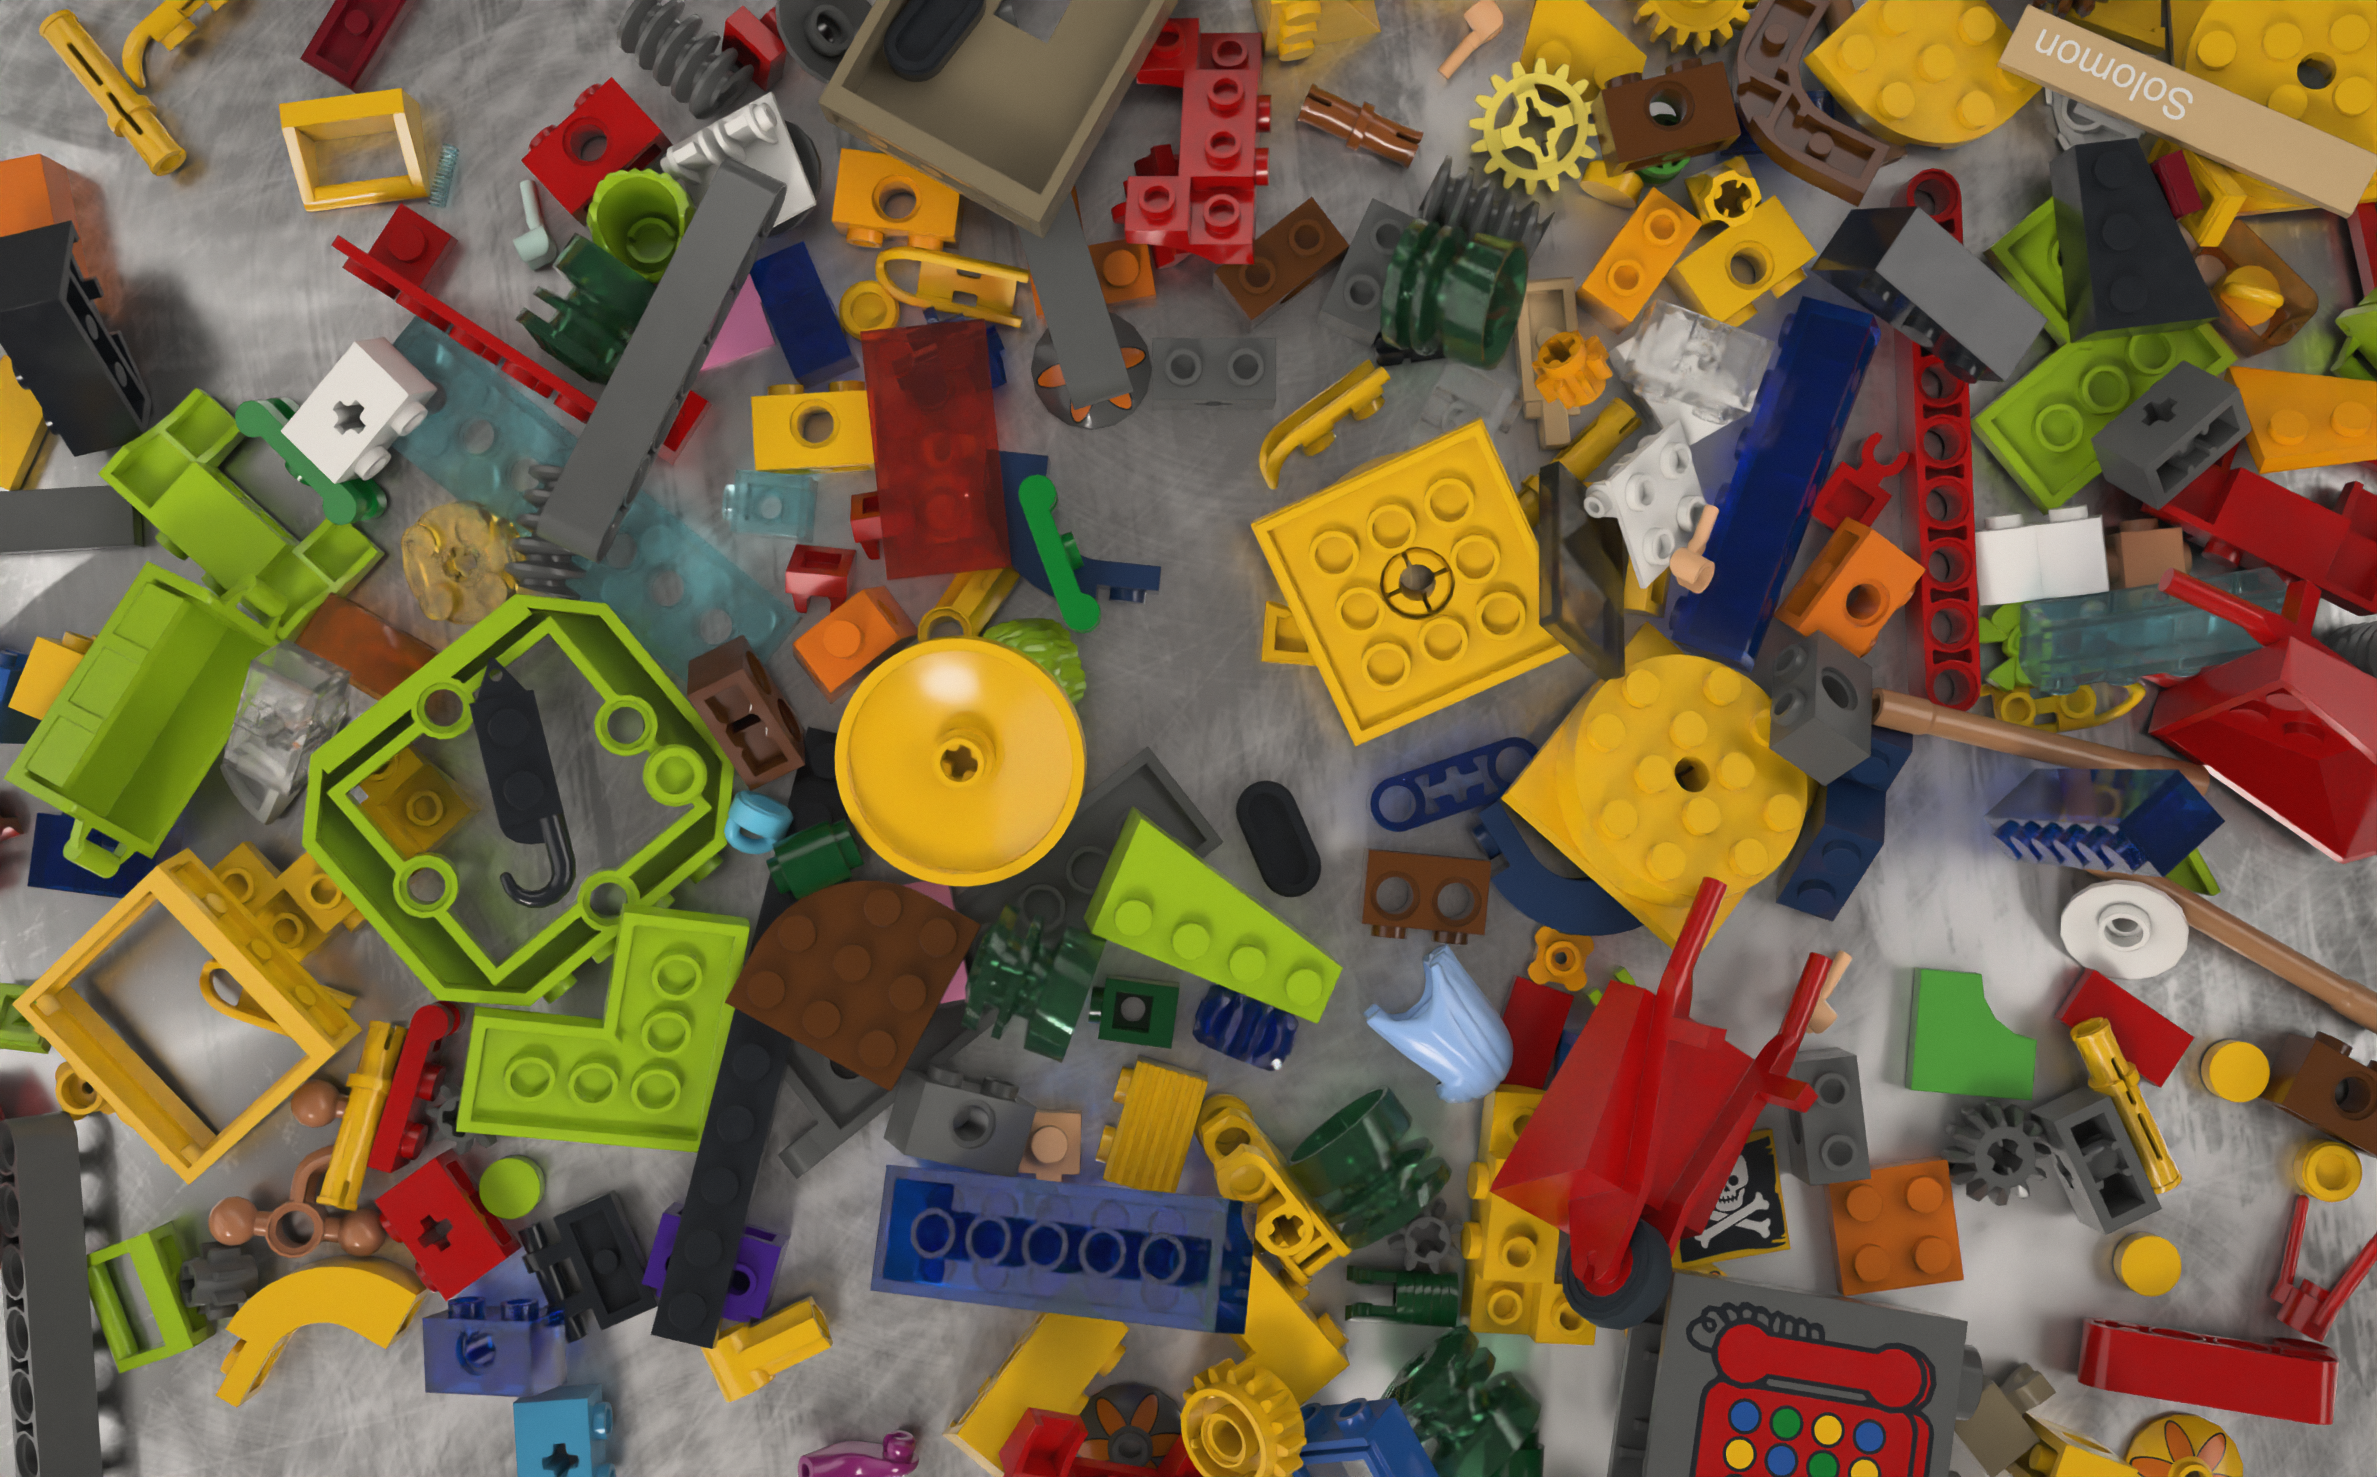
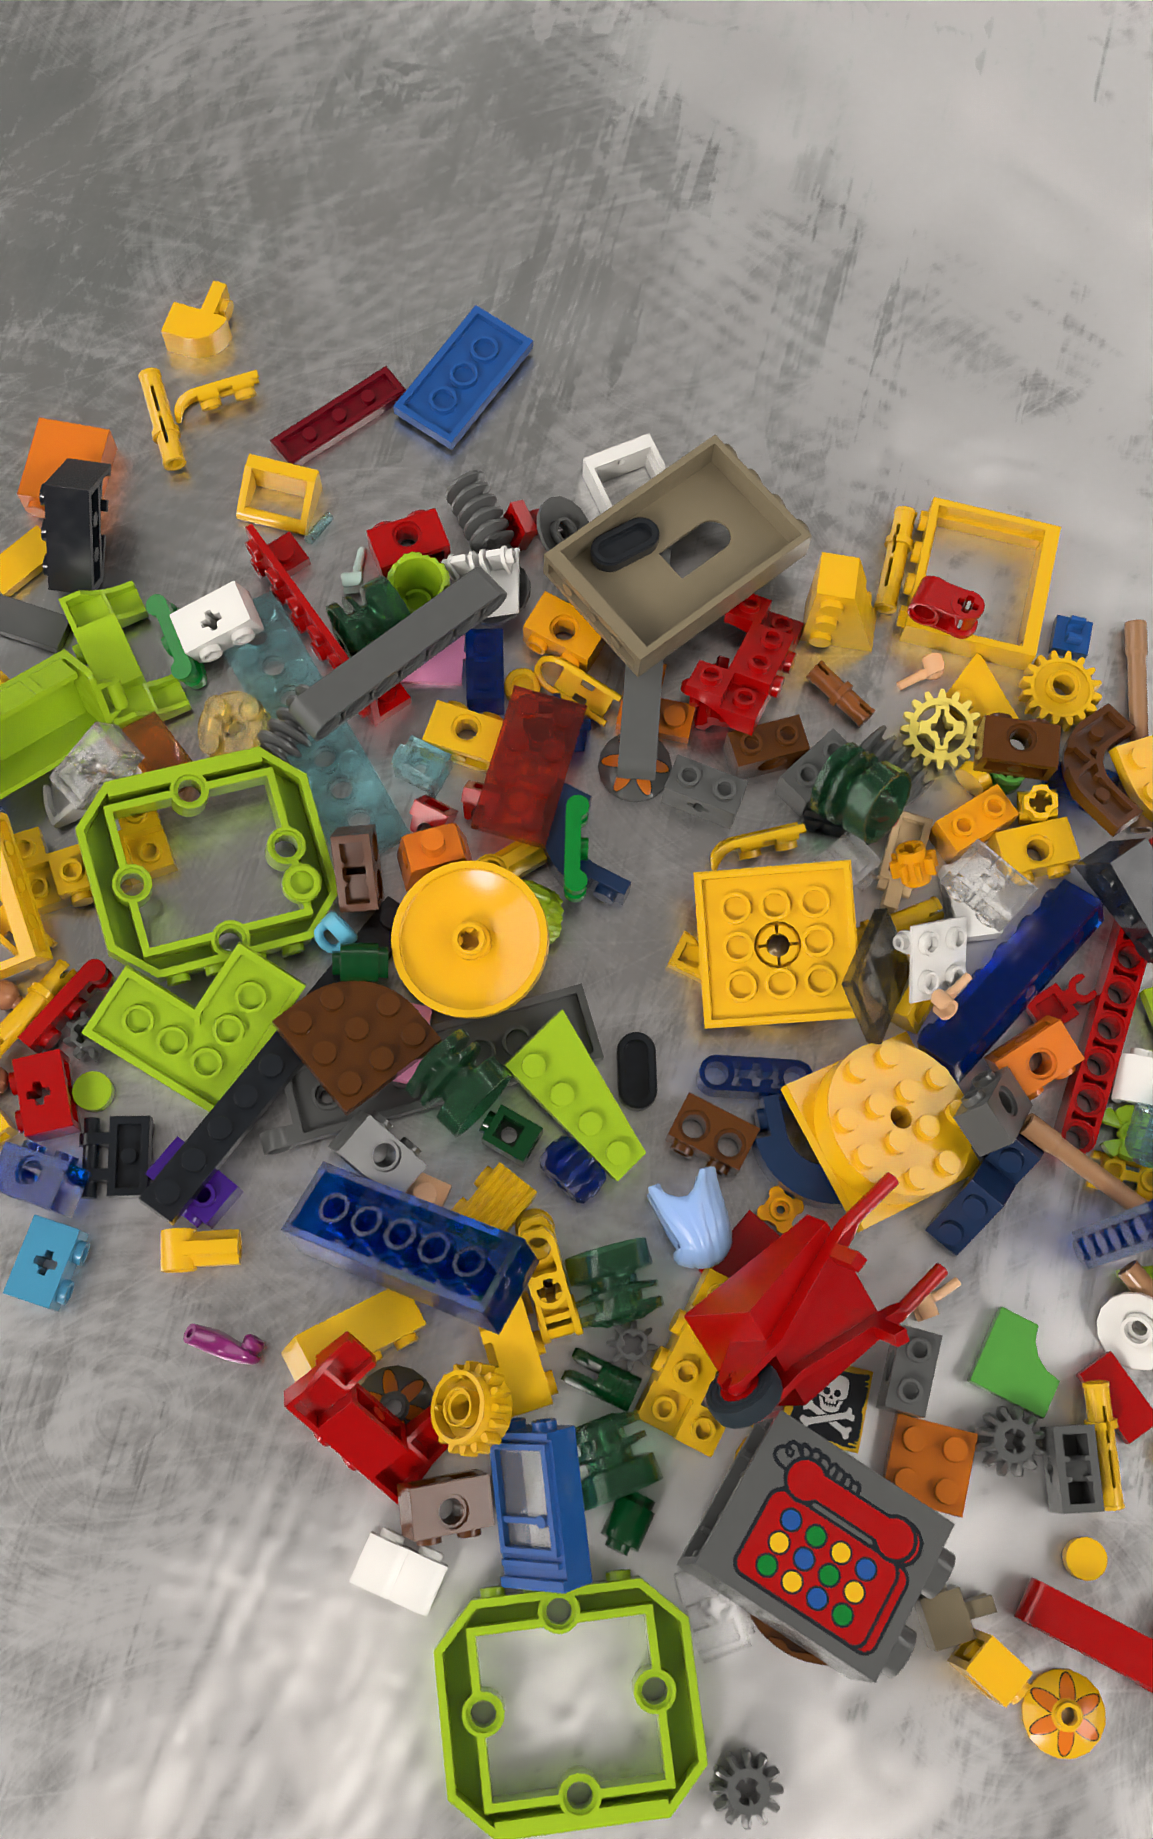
camera: 15 degrees right, 15 degrees down
black plate [469,657,576,908] -> none

